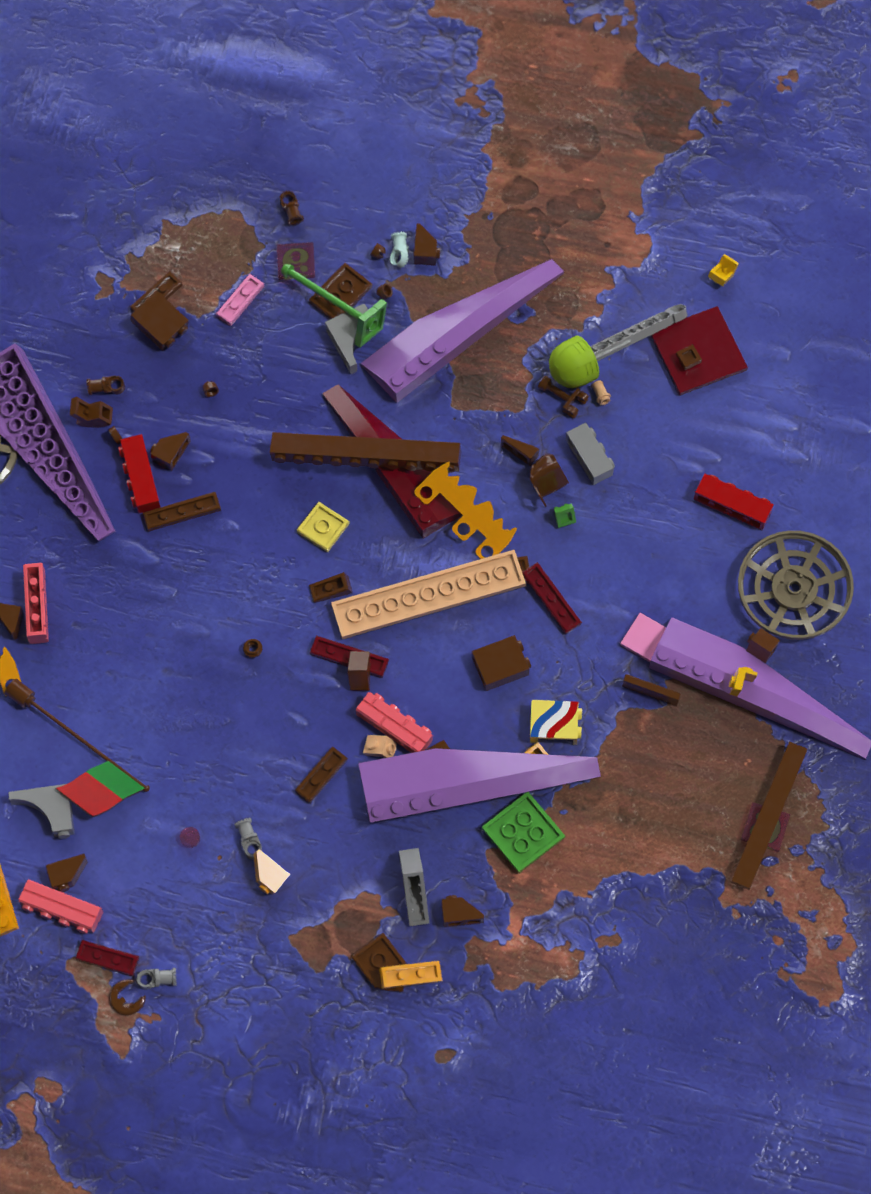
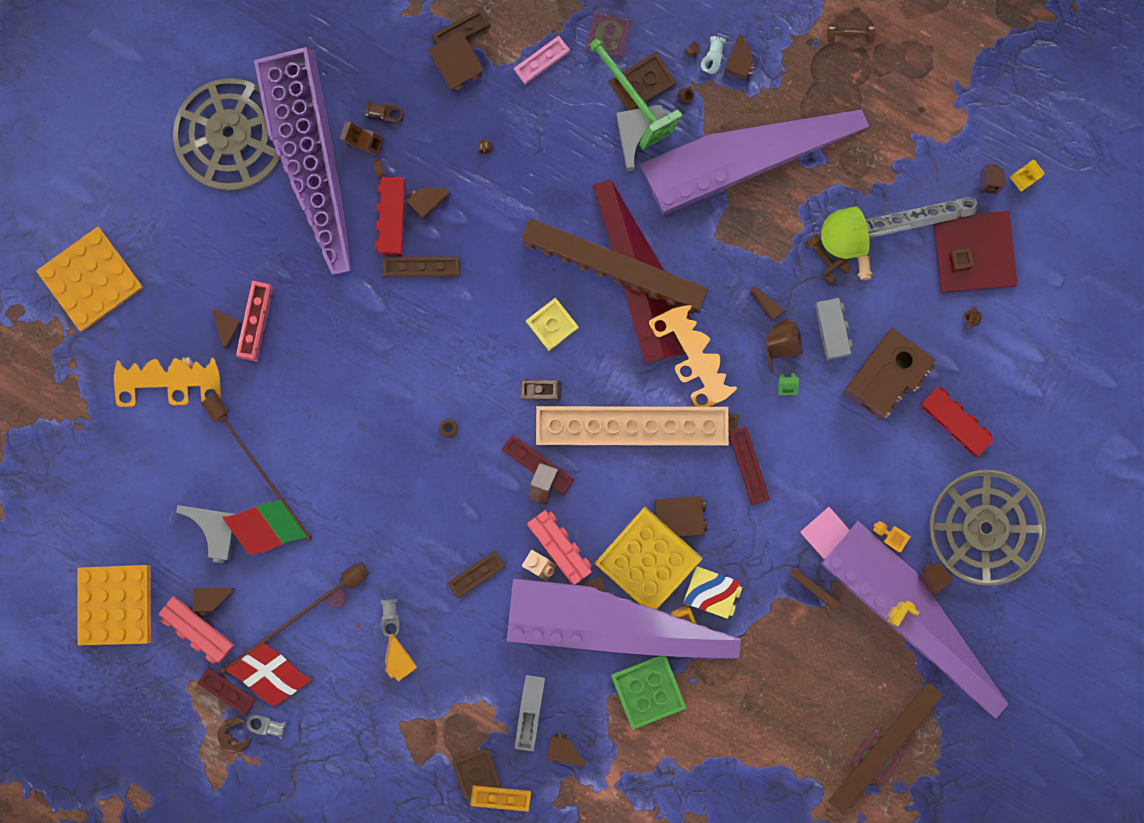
camera: 15 degrees right, 15 degrees up
none -> flag [219,562,369,706]
none -> yellow tile [594,507,703,609]
none -> reddish brown wheel [827,23,875,43]
none -> reddish brown piece [842,328,936,420]
none -> light orange plate [873,521,911,553]
none -> reddish brown plate [963,306,982,329]
none -> reddish brown slope [979,164,1005,195]

